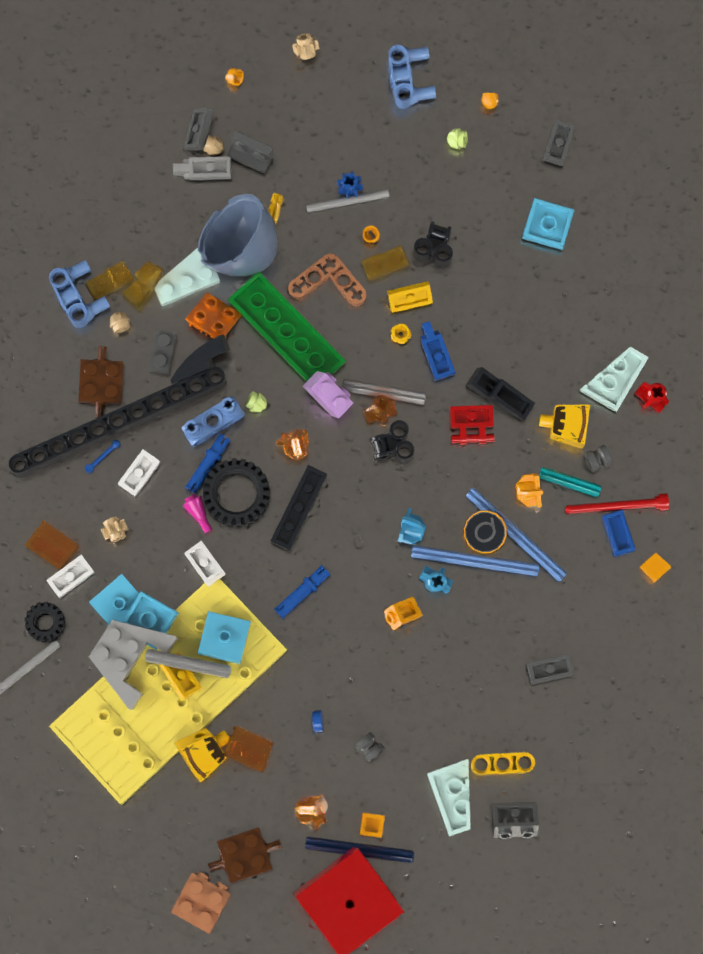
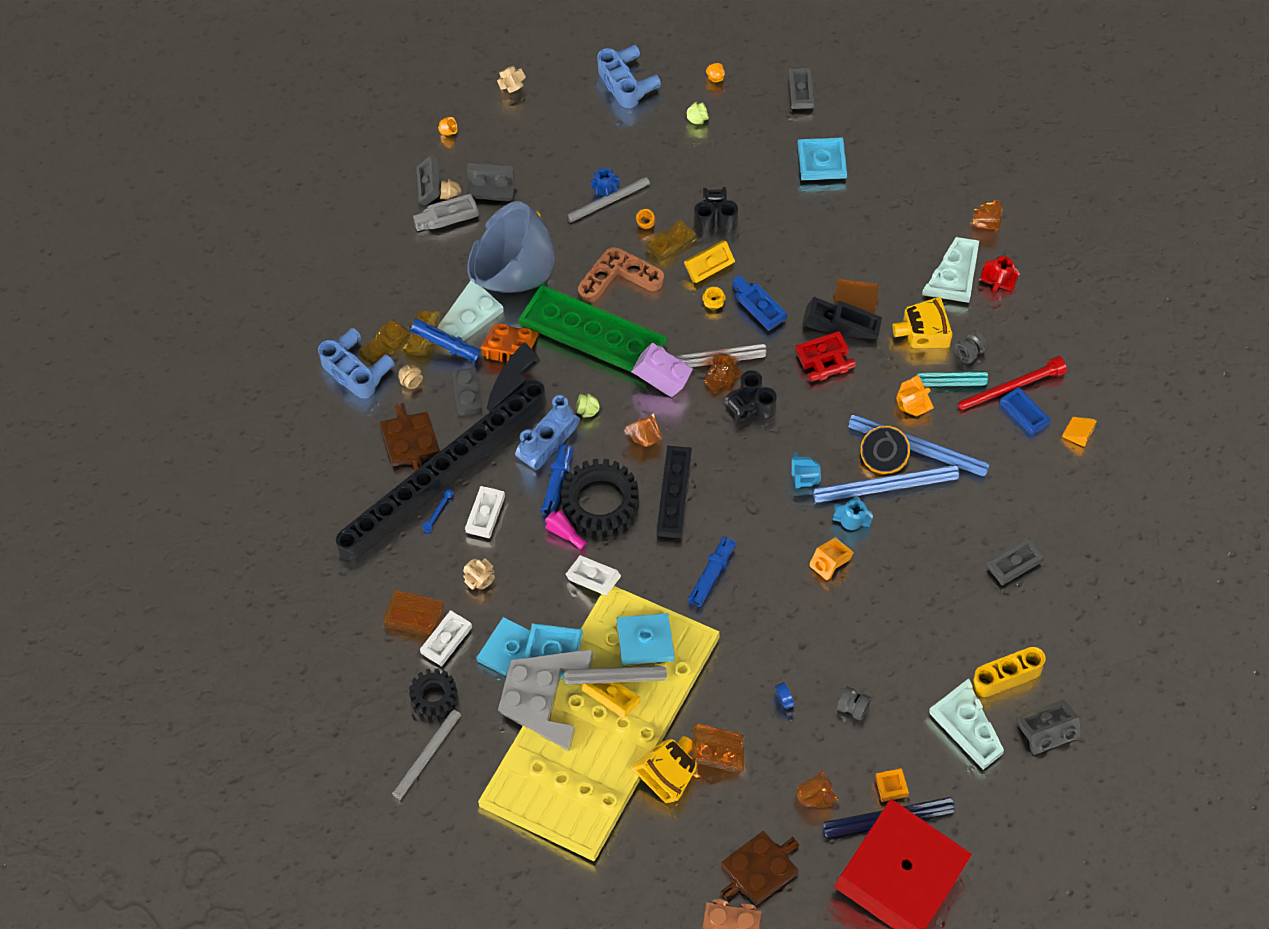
camera: 15 degrees left, 20 degrees down
none -> blue pin [409,318,481,363]
none -> clear orange piece [833,279,879,314]
none -> clear orange piece [973,200,1003,231]

